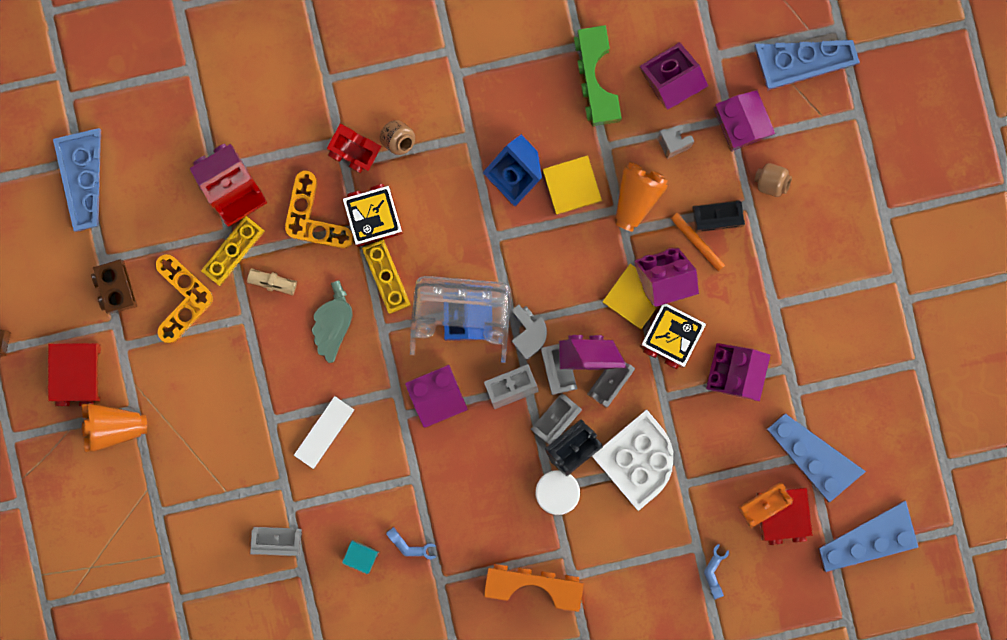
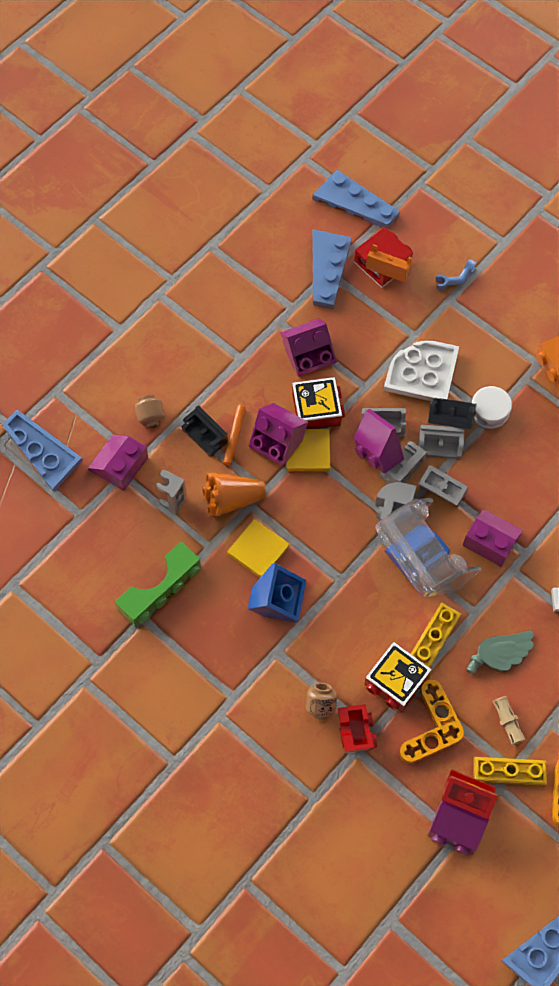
camera: 130 degrees left, 20 degrees down
magenta slope [640,43,708,110] -> none

